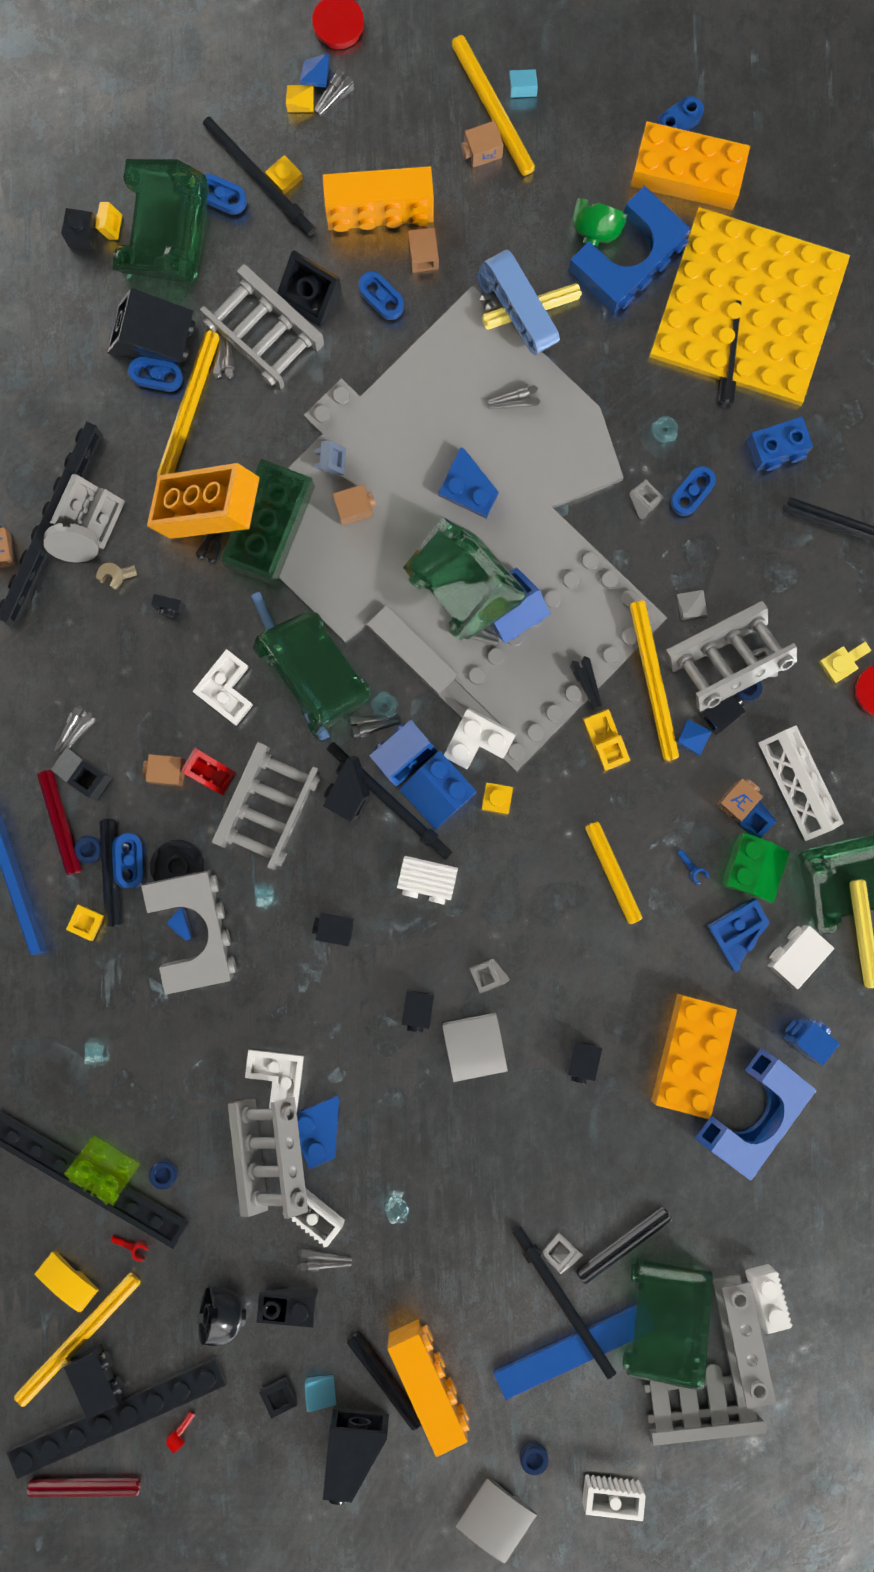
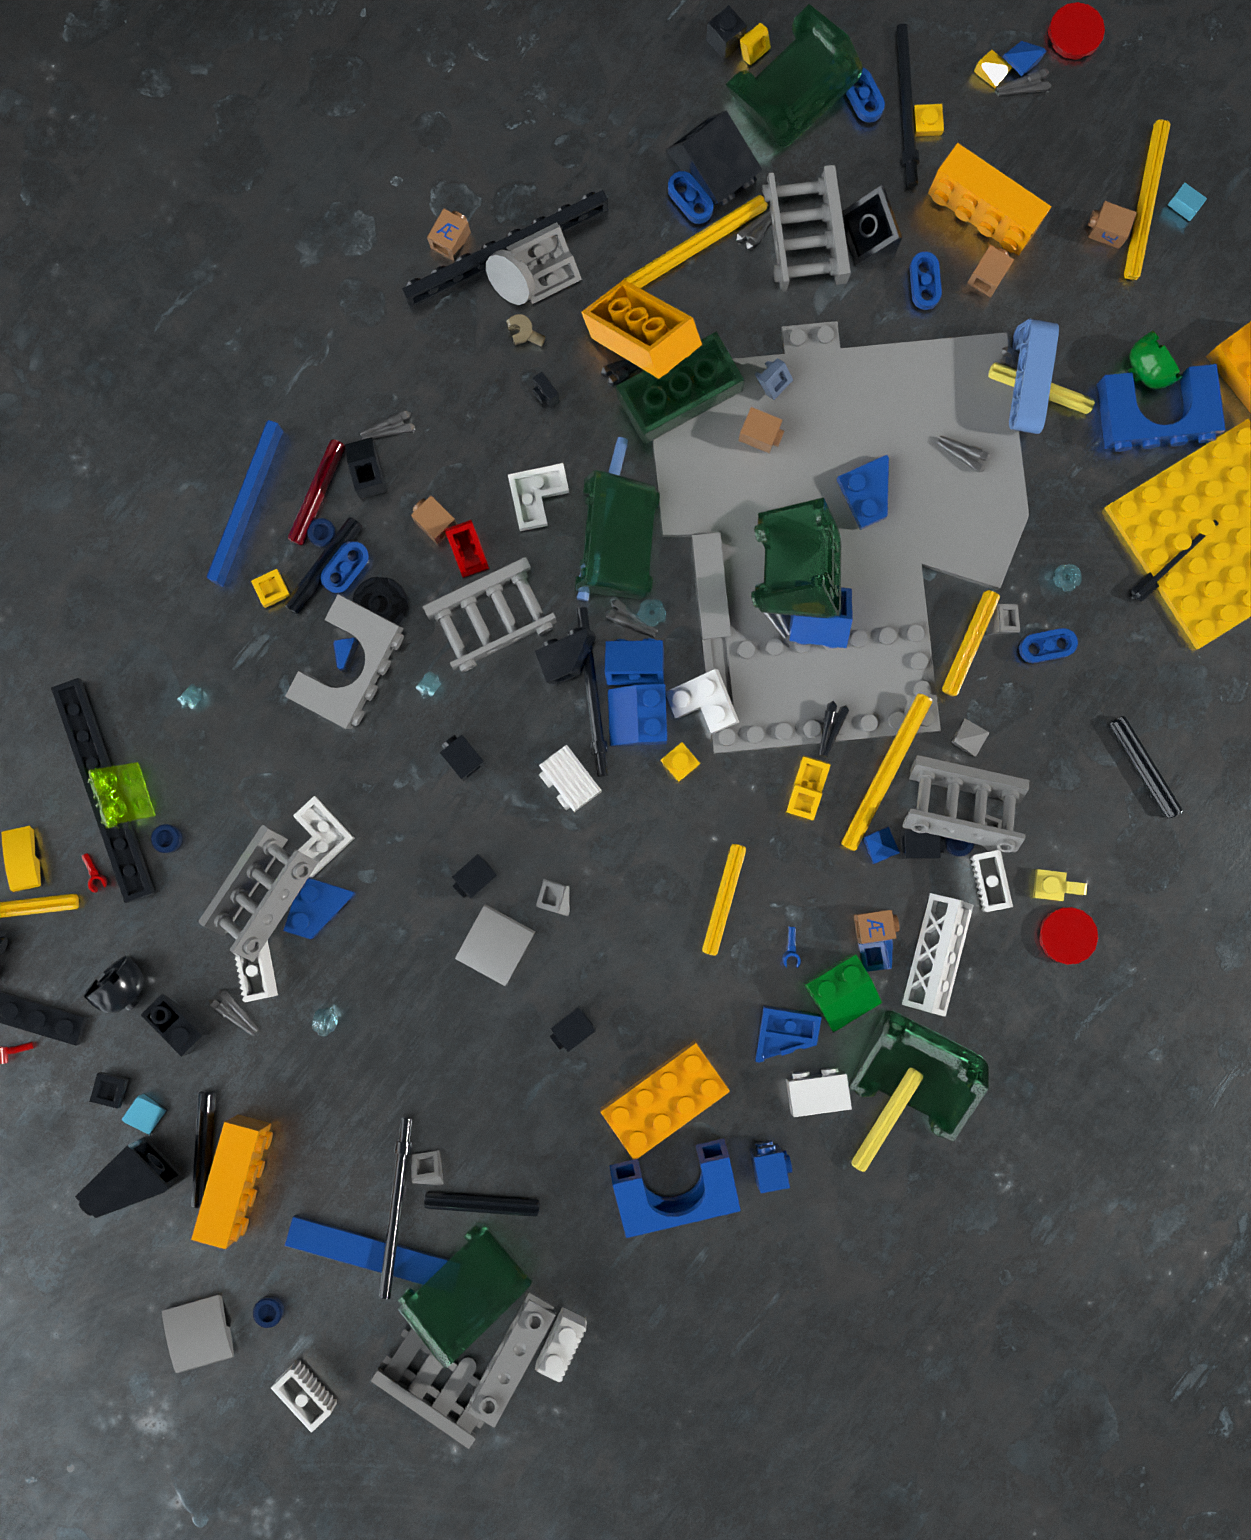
camera: 40 degrees right, 0 degrees up
blue brick [746,416,813,471] -> none
none -> yellow axle [942,590,1000,696]
none -> white brick [970,850,1013,912]

